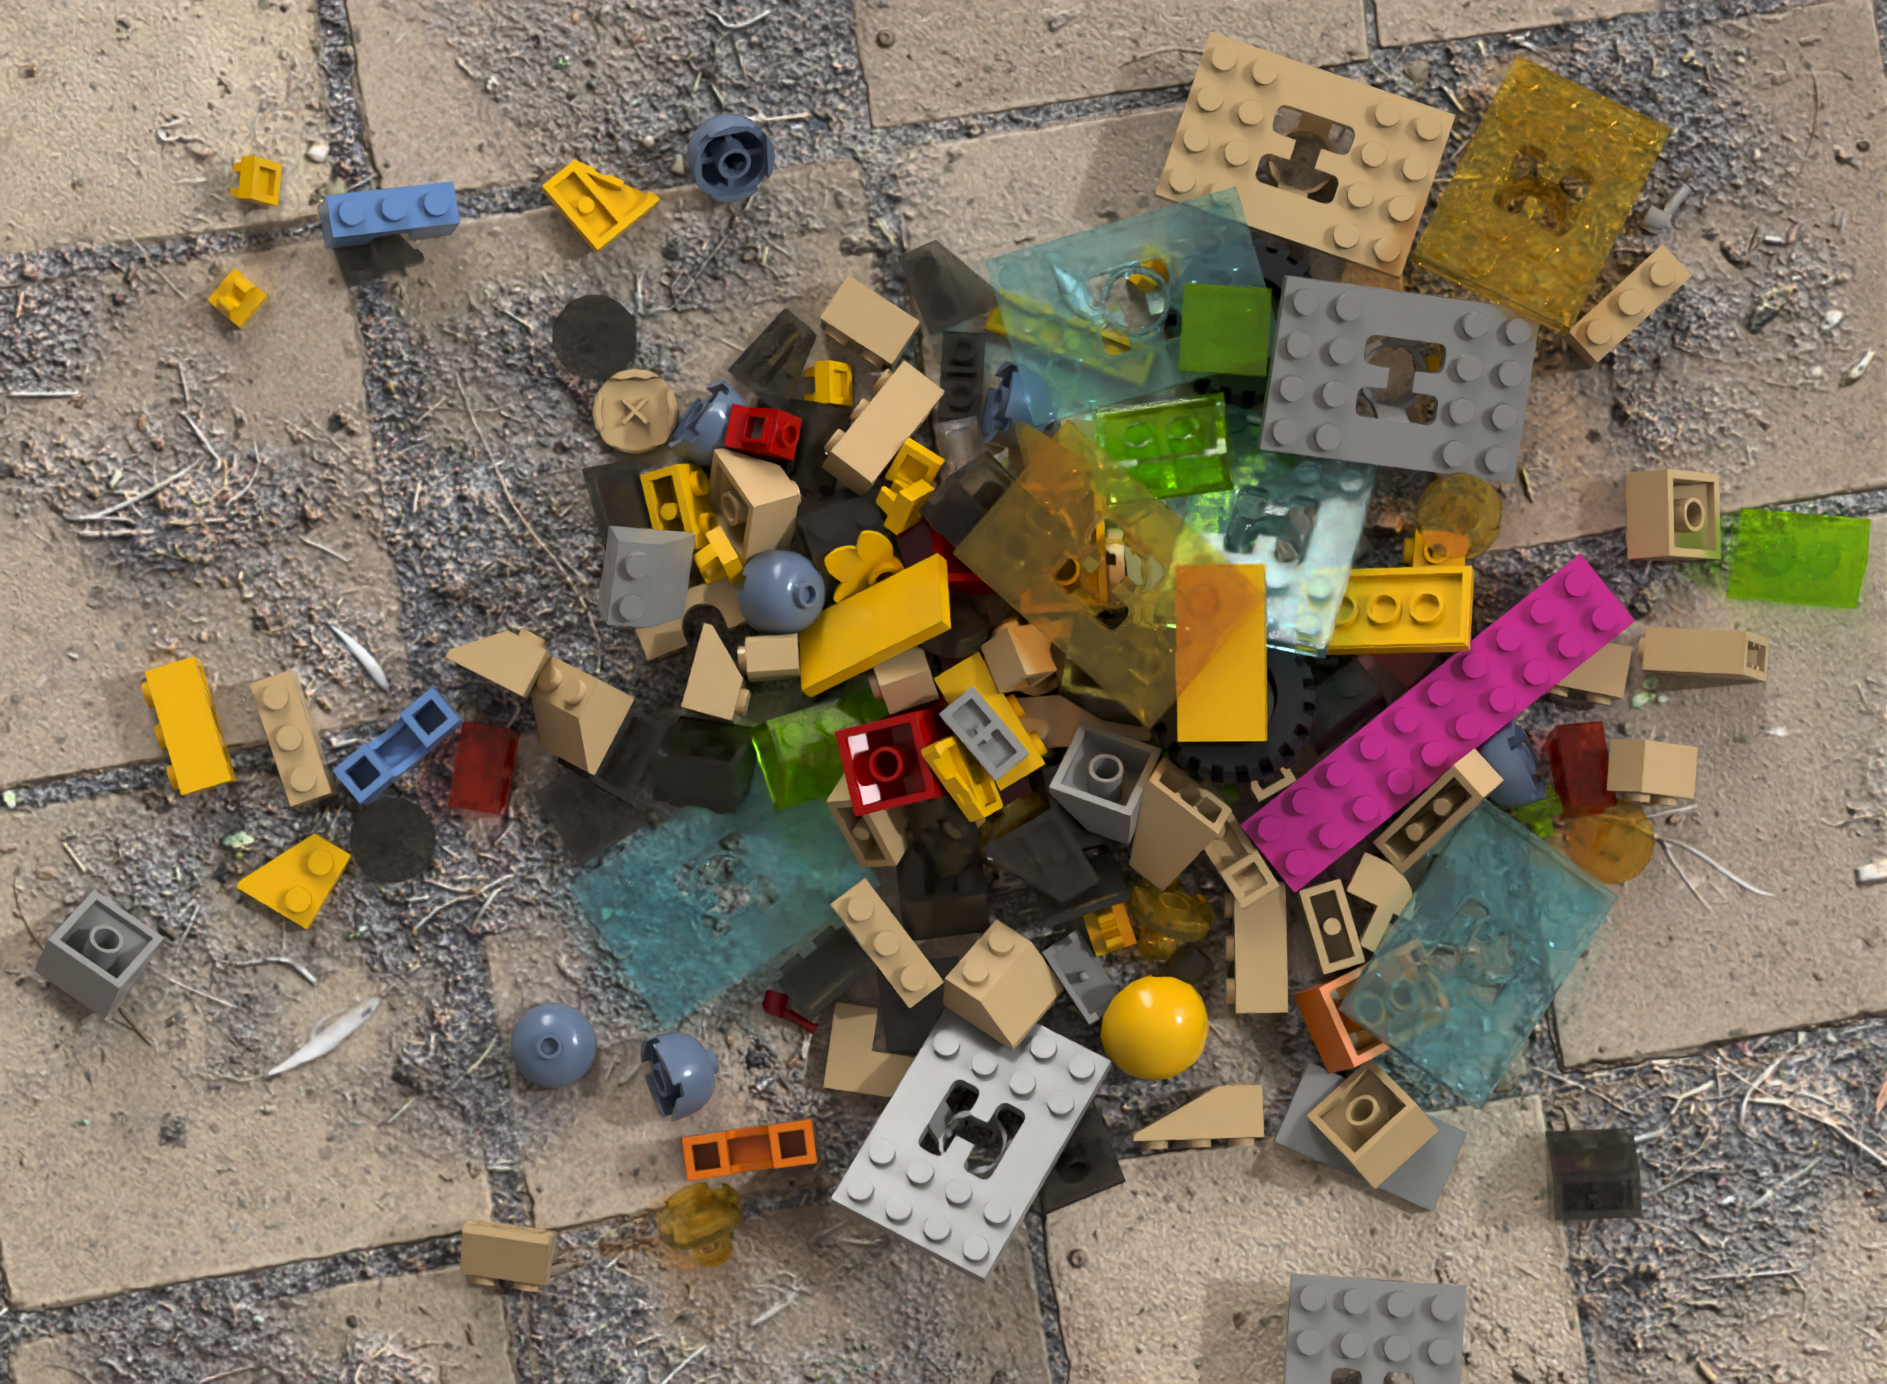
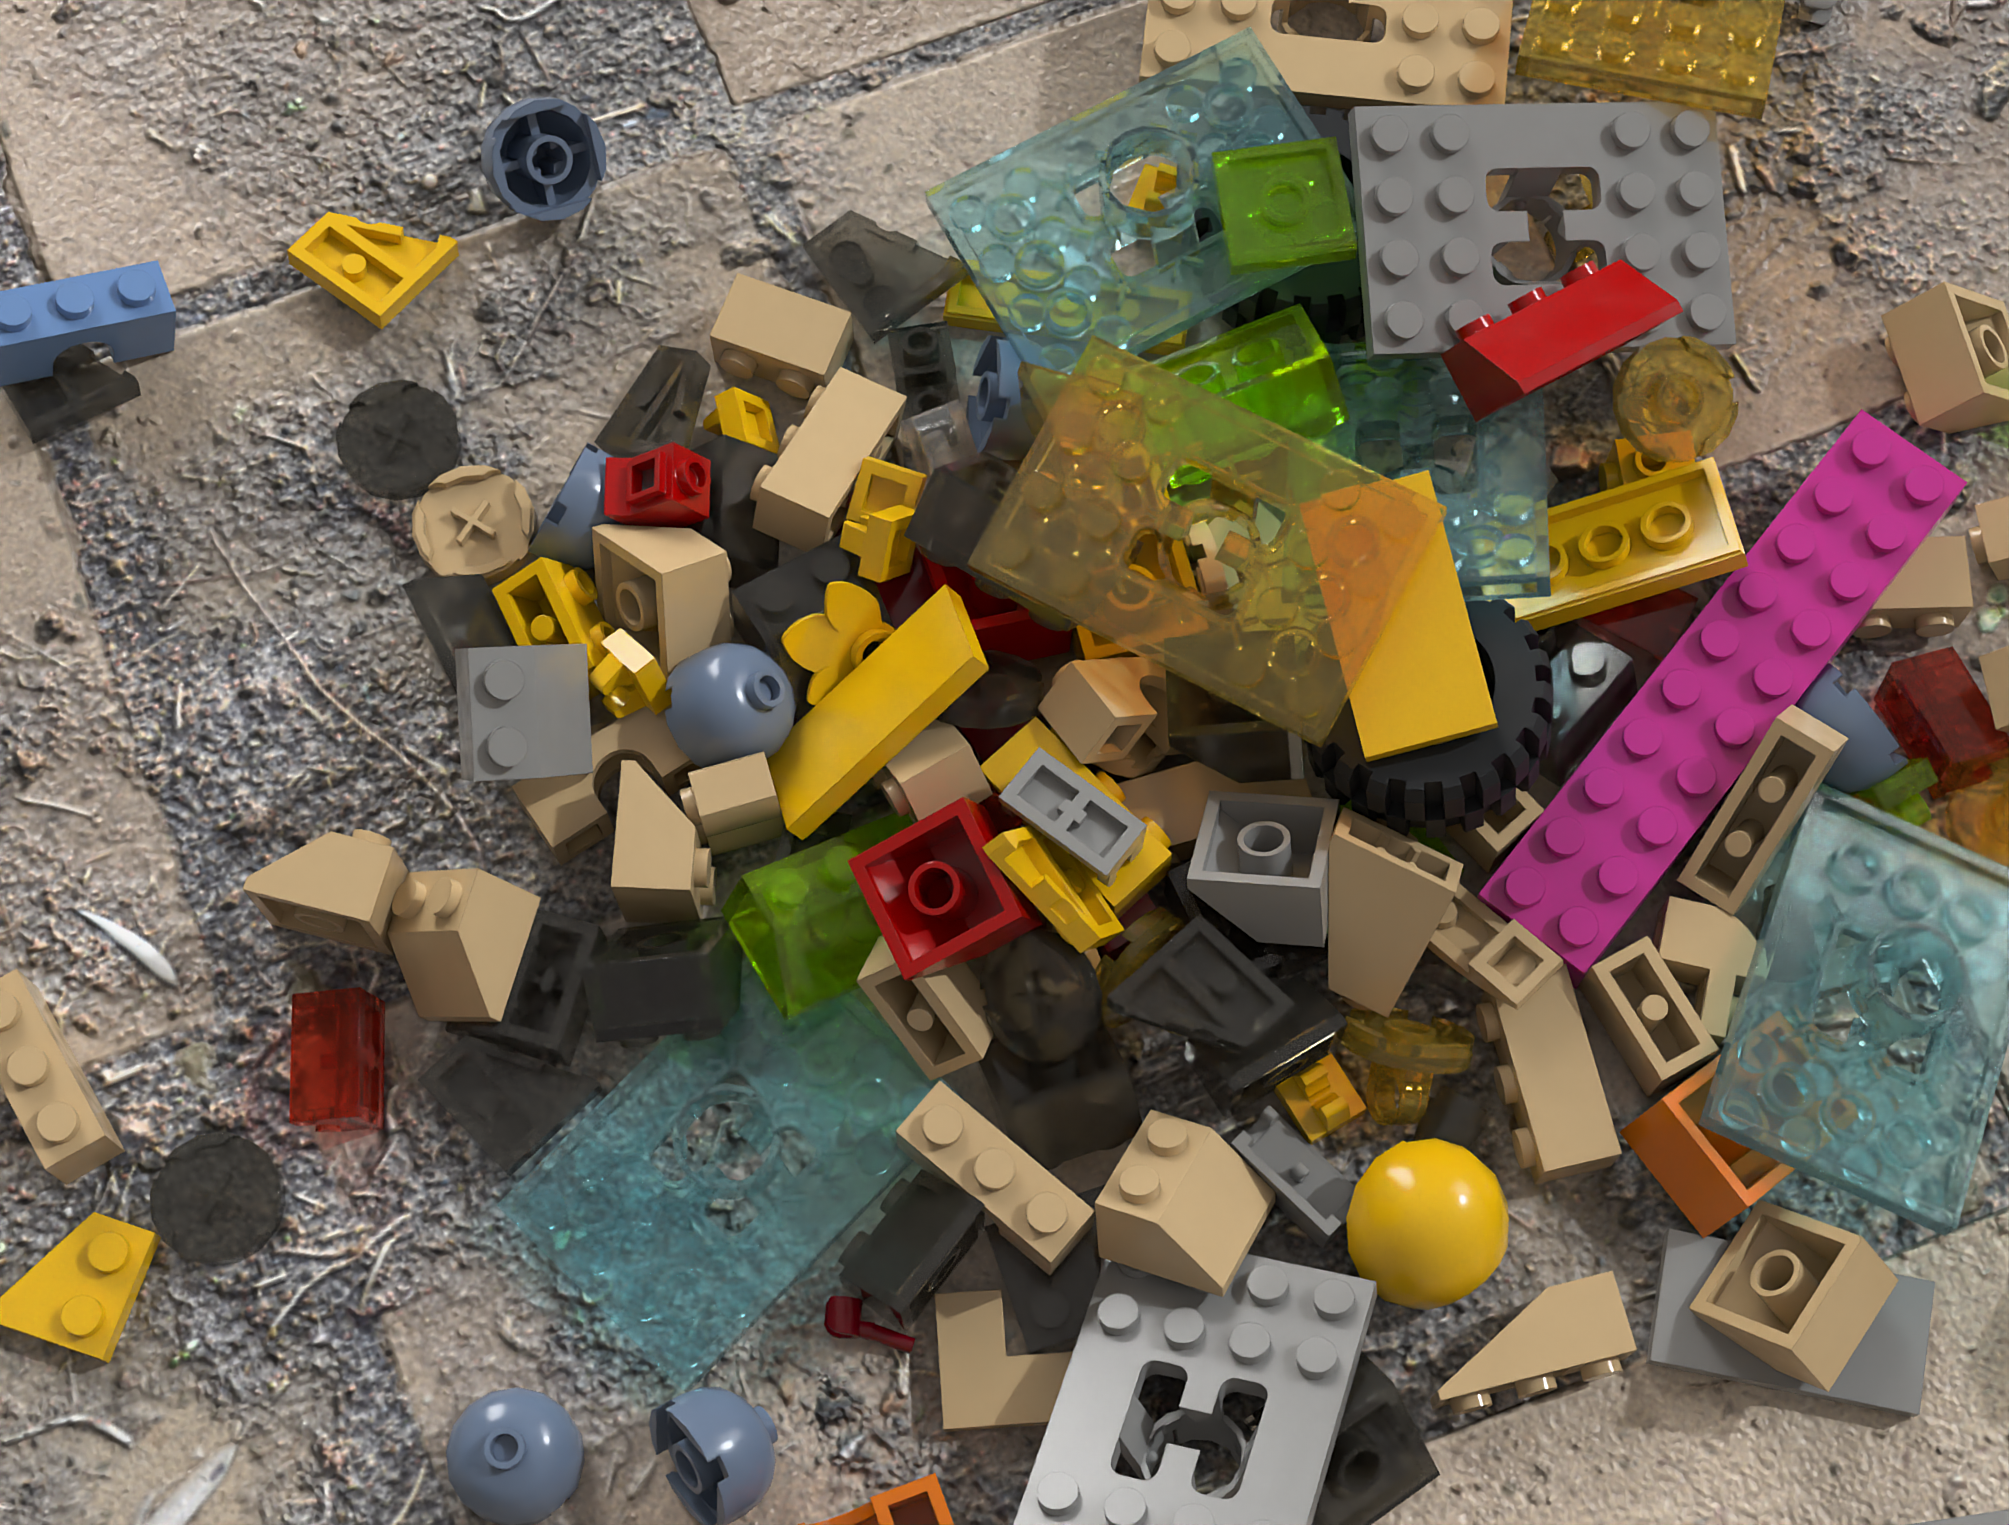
camera: 15 degrees left, 15 degrees down
medium blue arch [332,687,465,805] -> none
tan arch [1562,244,1692,368] -> none
none -> red slope [1441,259,1683,422]

